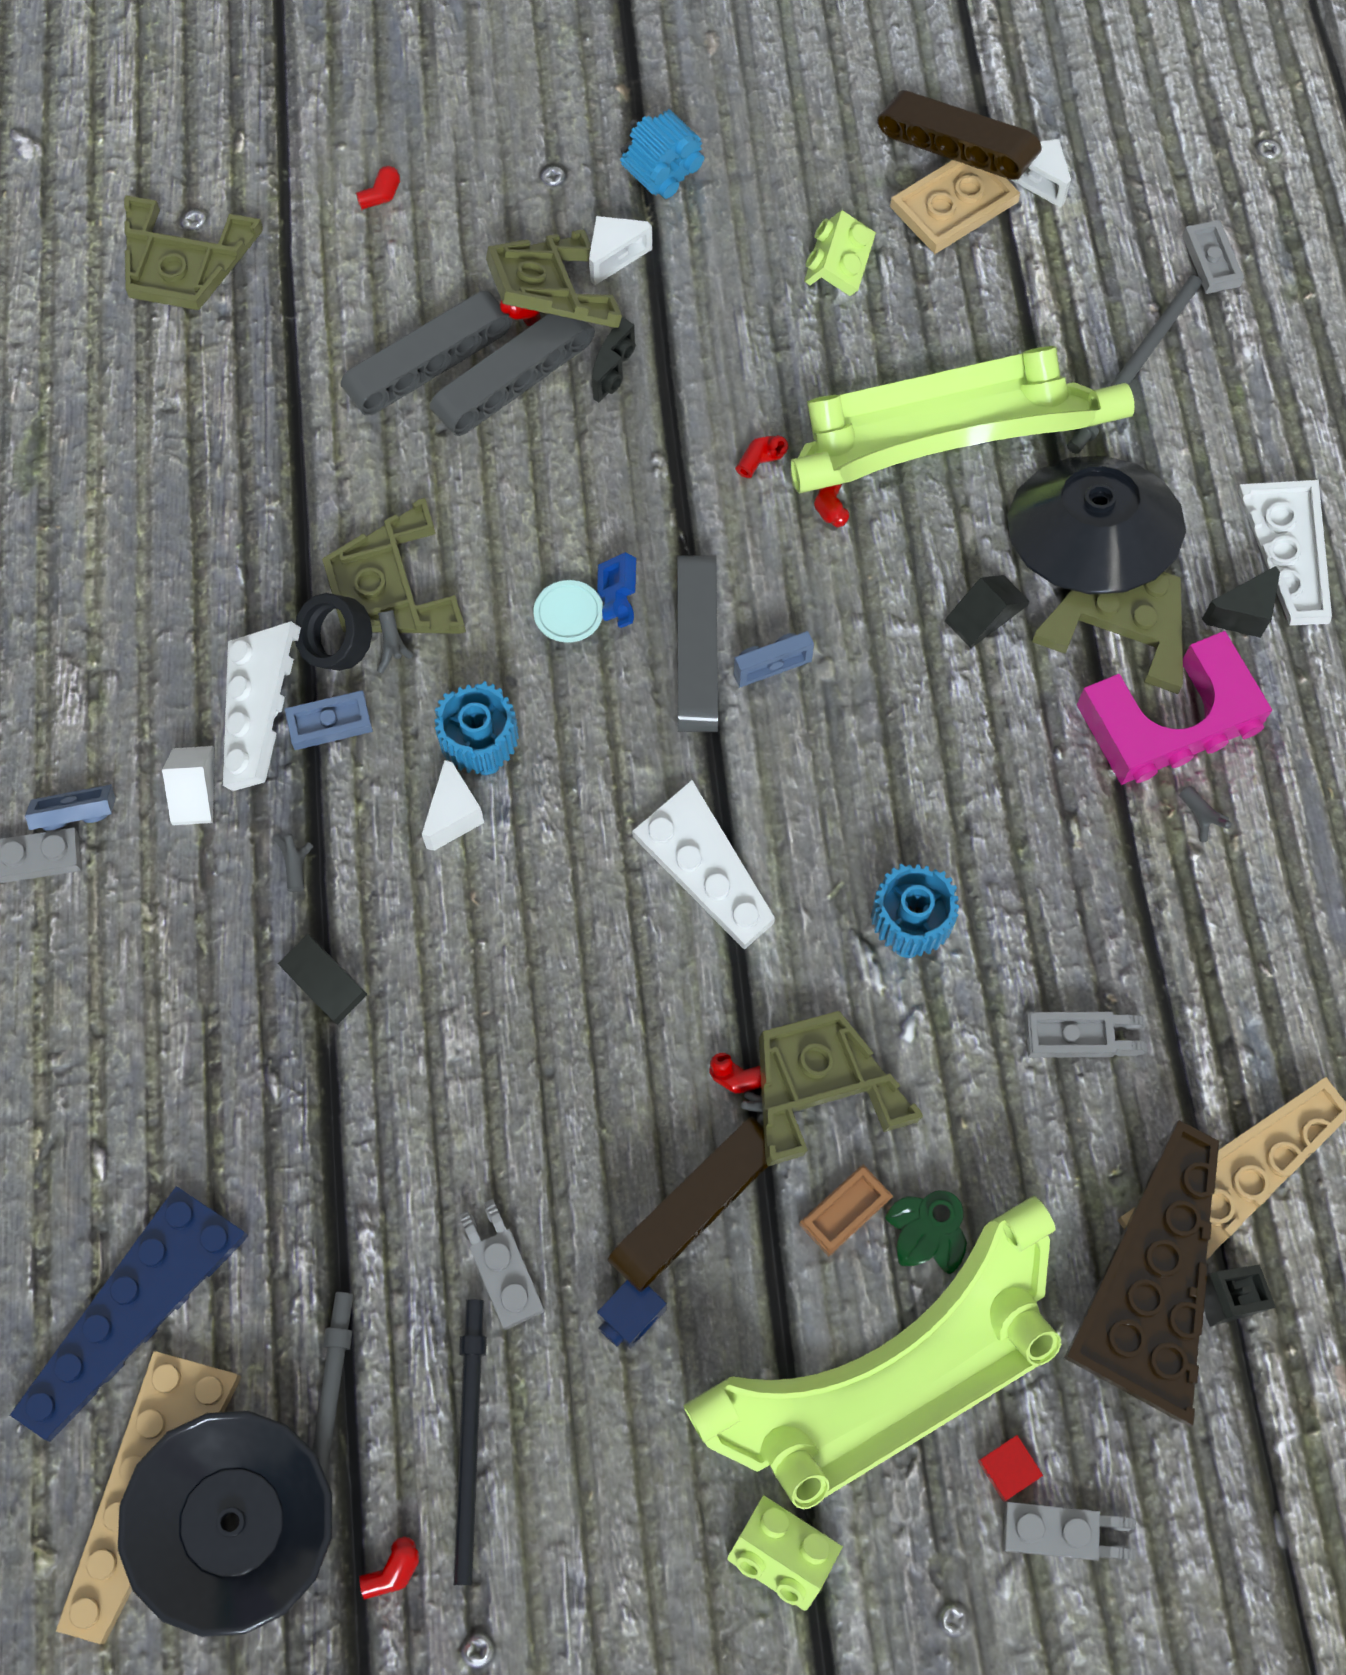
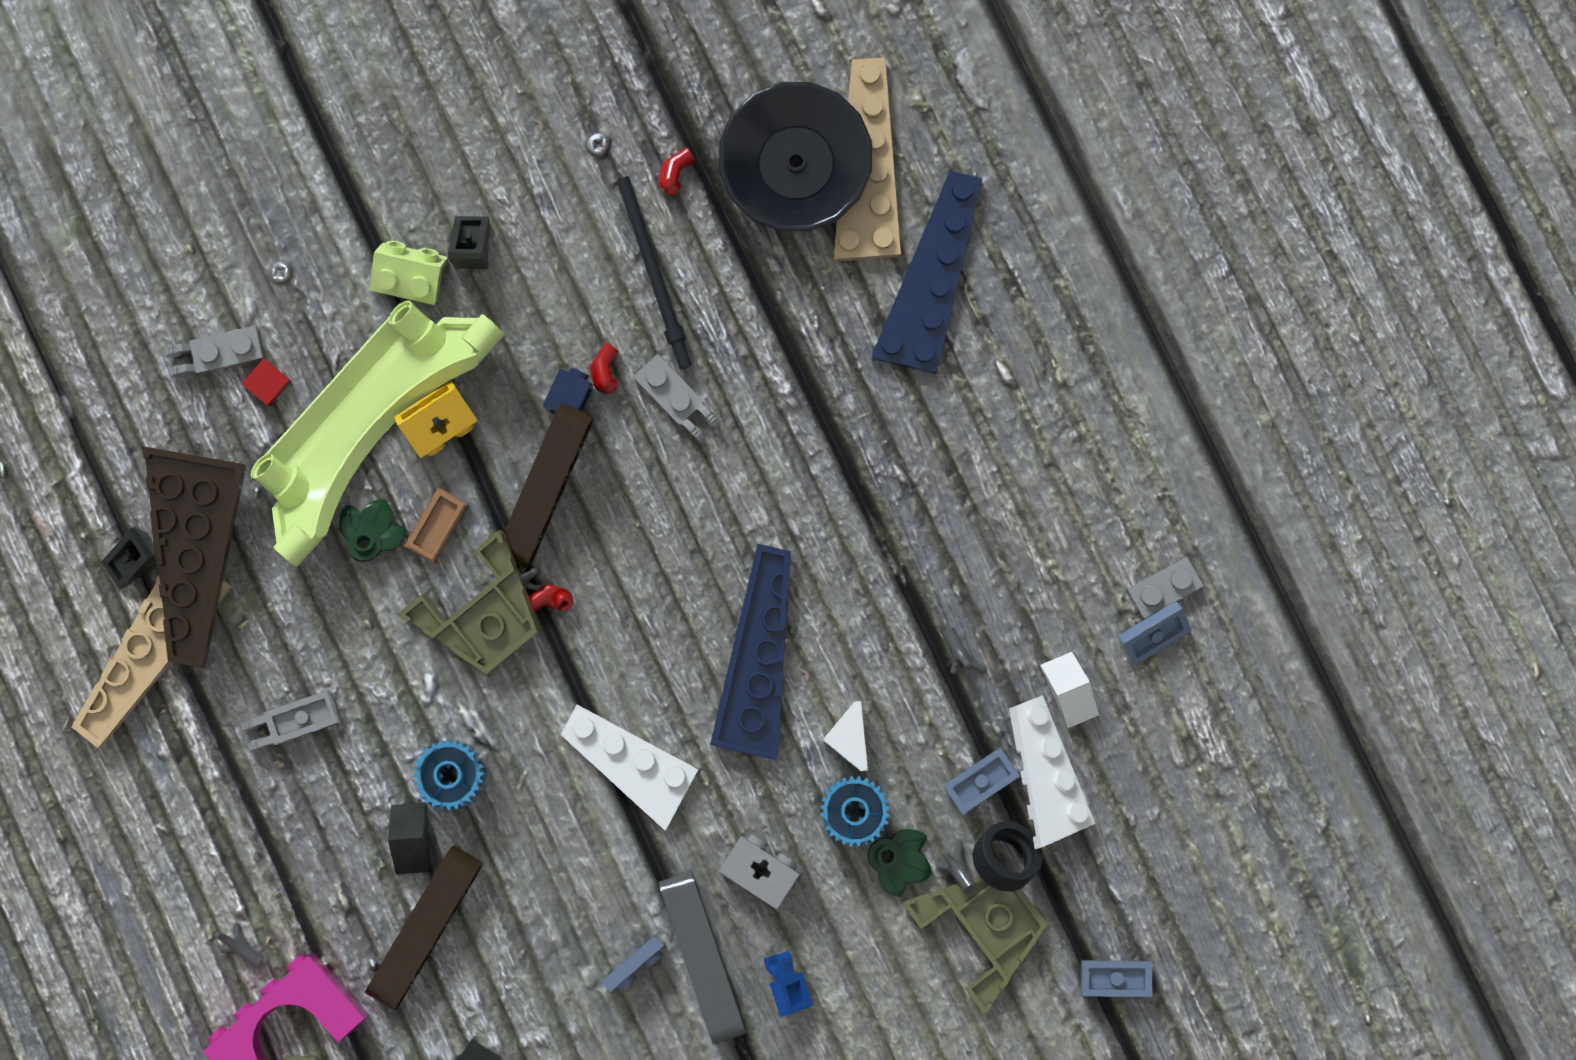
camera: 160 degrees right, 15 degrees up
pearl dark grey slope [278,934,368,1025] -> none
dark grey bar [313,1292,353,1479] -> none
light aqua piece [533,580,603,643] -> none
none -> dark brown beam [365,845,483,1011]
none -> pearl dark grey slope [388,802,431,875]
none -> yellow brick [394,380,478,459]
none -> pearl dark grey slope [448,216,489,269]
none -> red arm [590,342,619,394]
none -> dark blue wing [710,544,791,761]
none -> light grey brick [719,834,800,909]
none -> dark green plate [867,829,932,897]
none -> sand blue plate [1081,960,1152,997]

